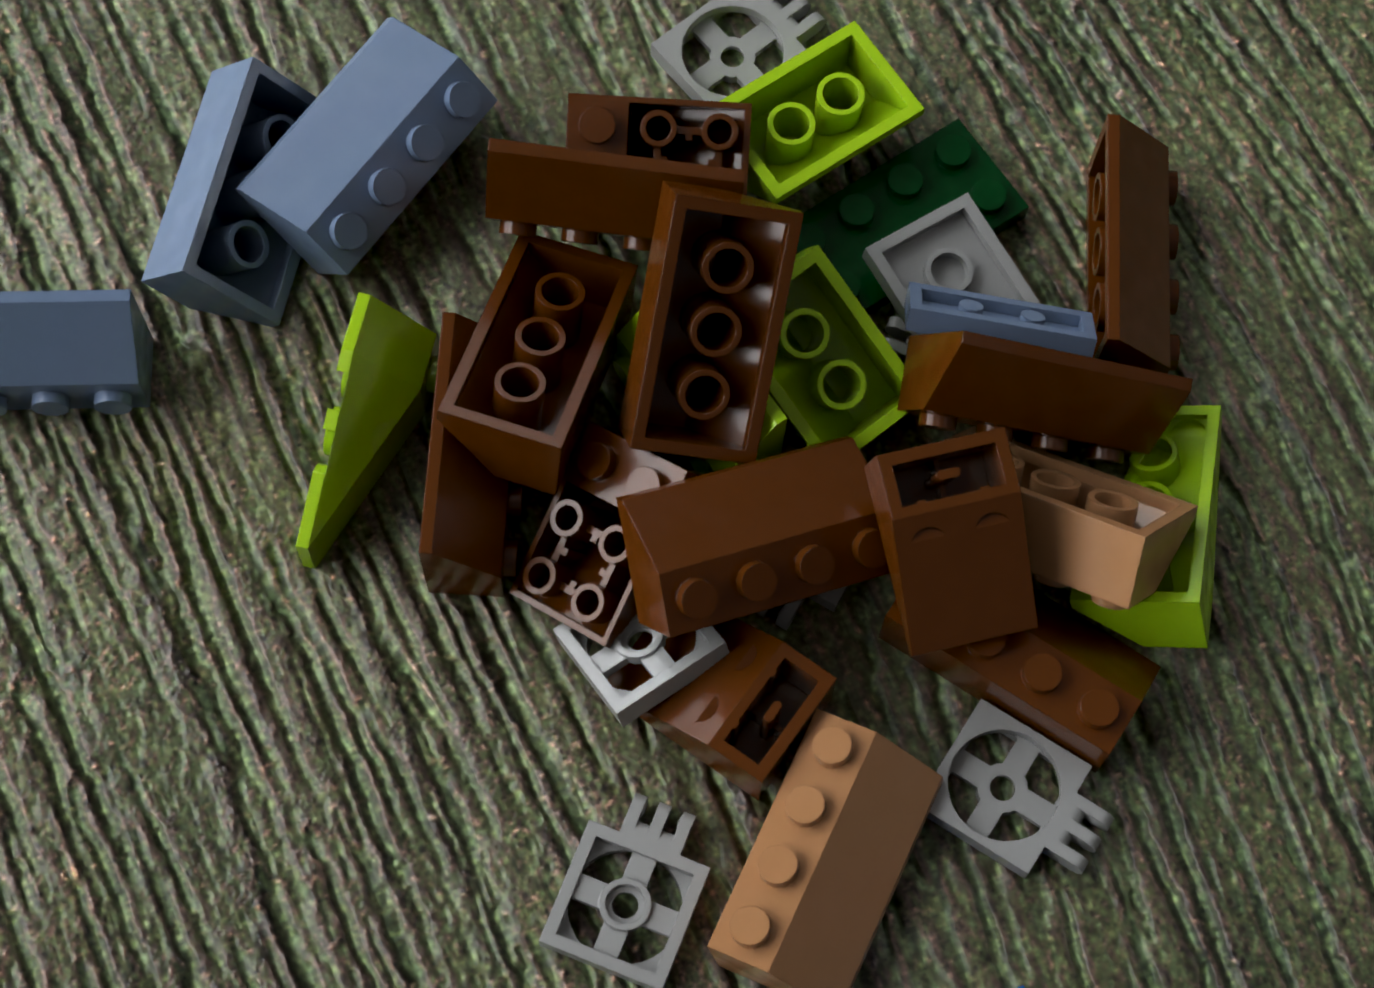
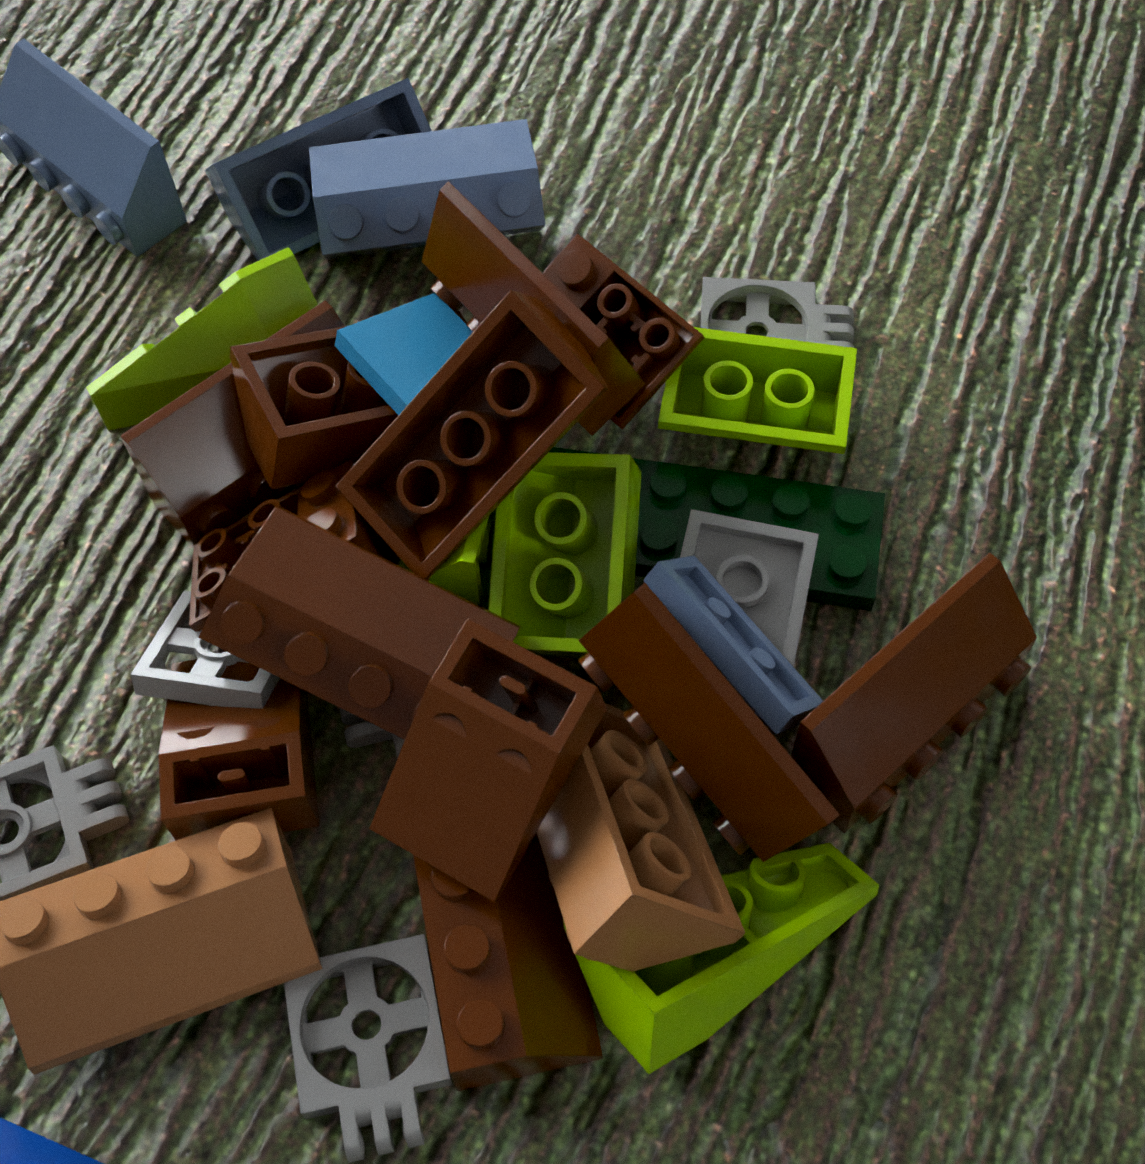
camera: 50 degrees right, 10 degrees down
none -> dark azure tile [335,293,472,415]

